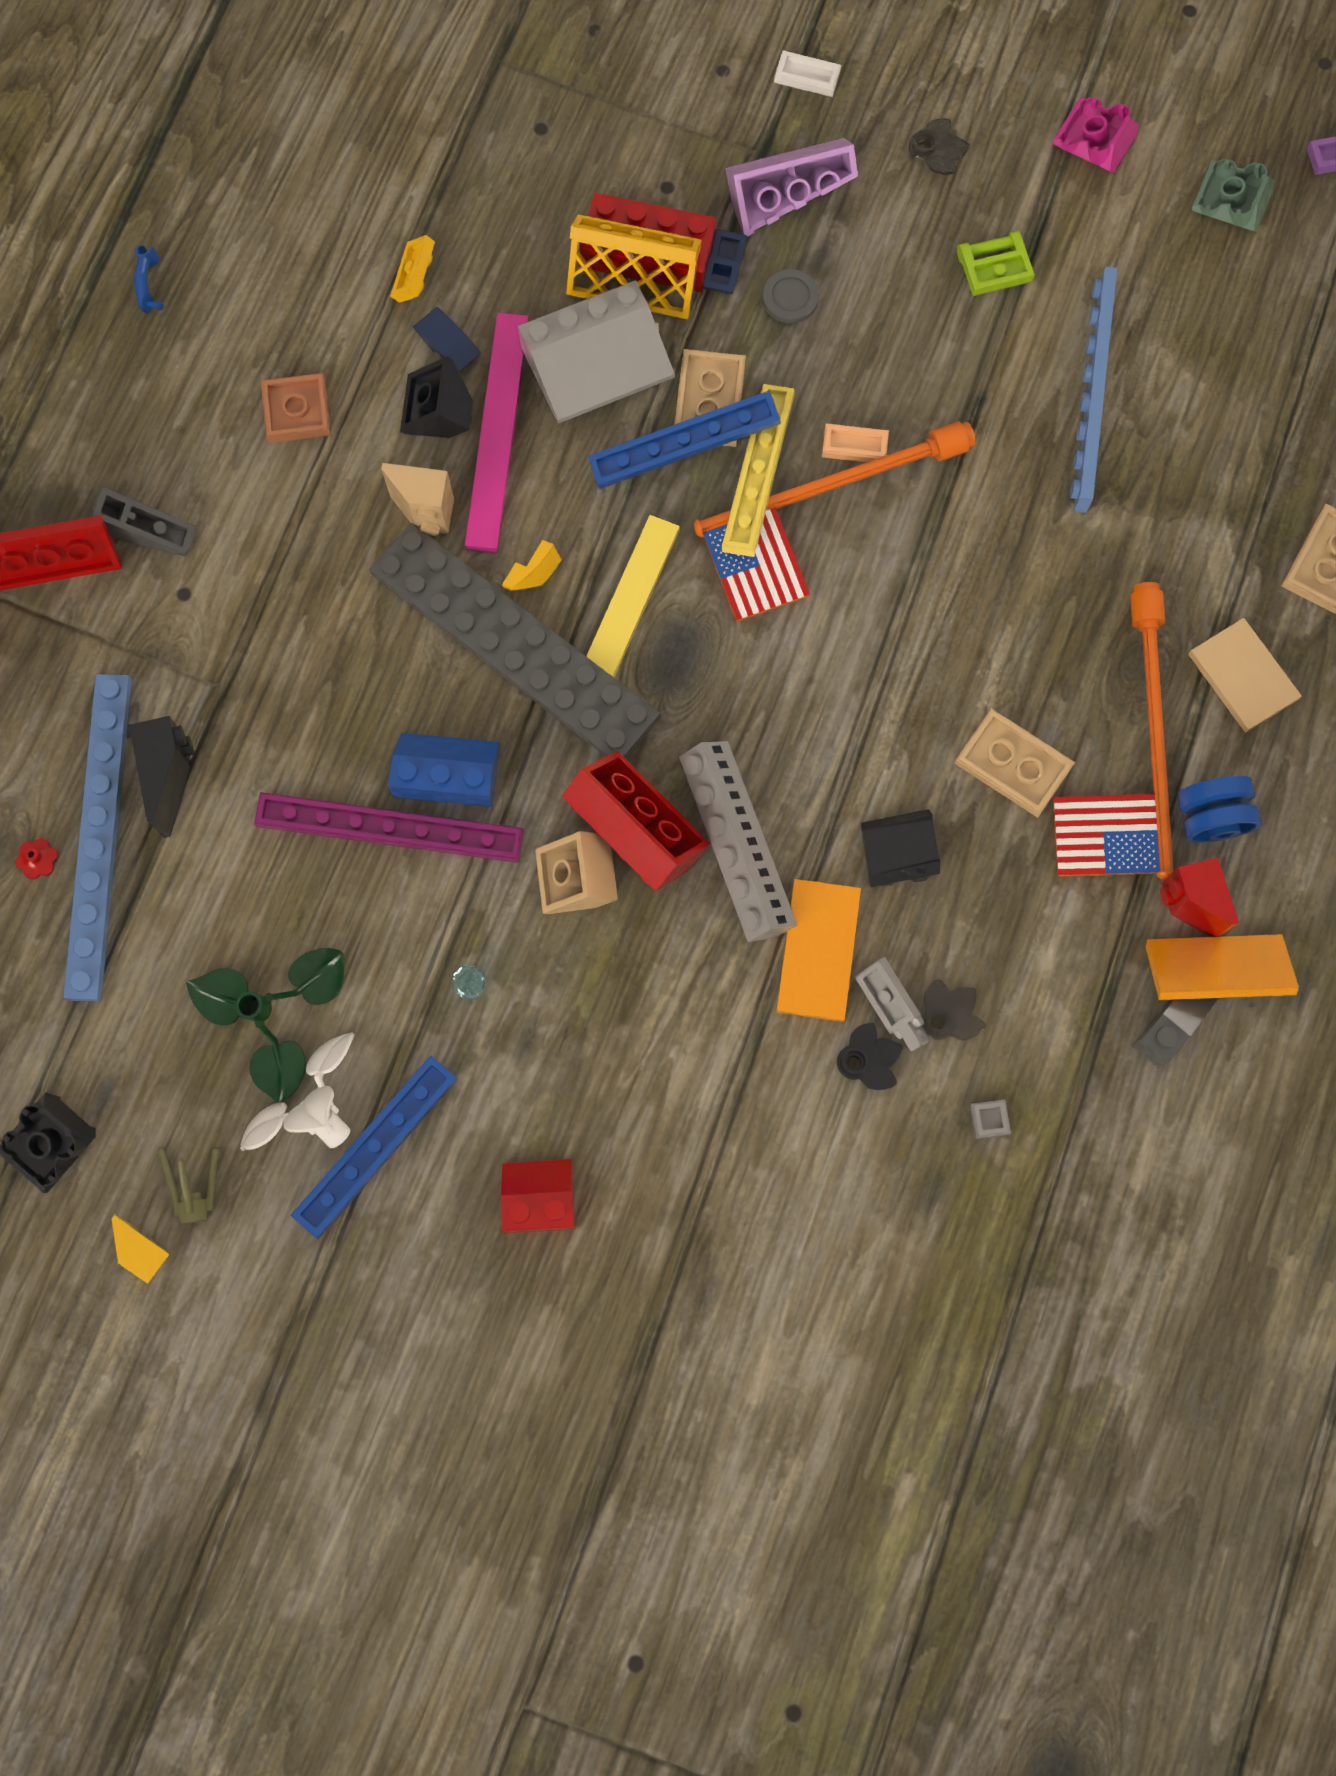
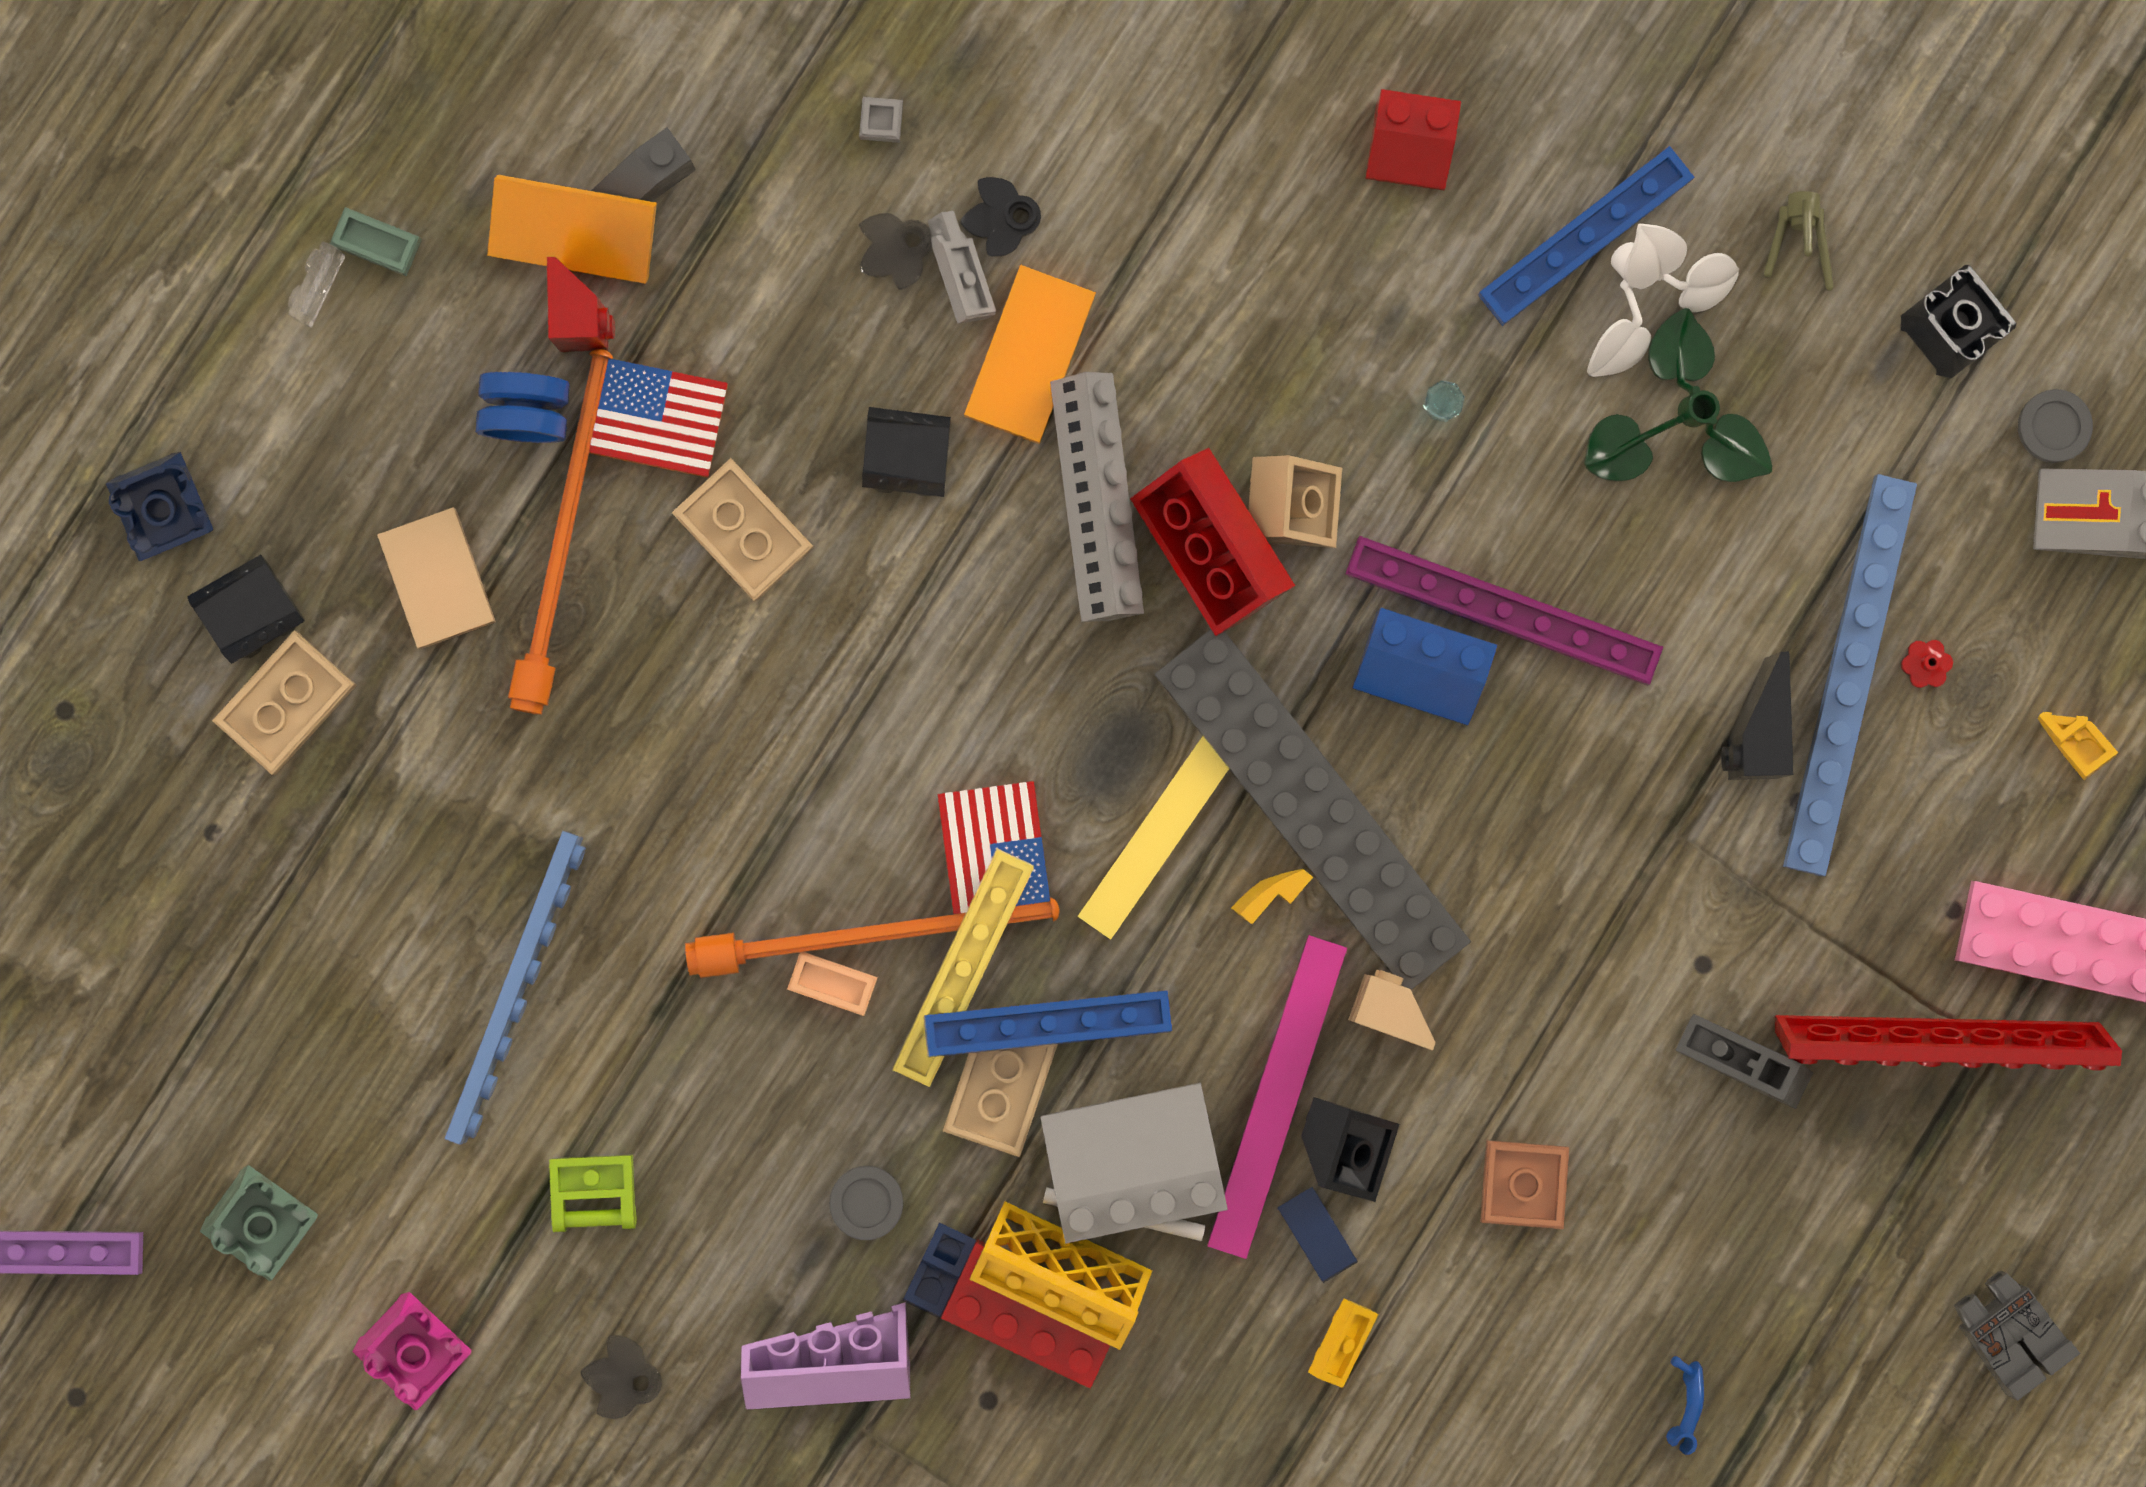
camera: 170 degrees left, 10 degrees up
yellow slope [111,1214,169,1284] -> none

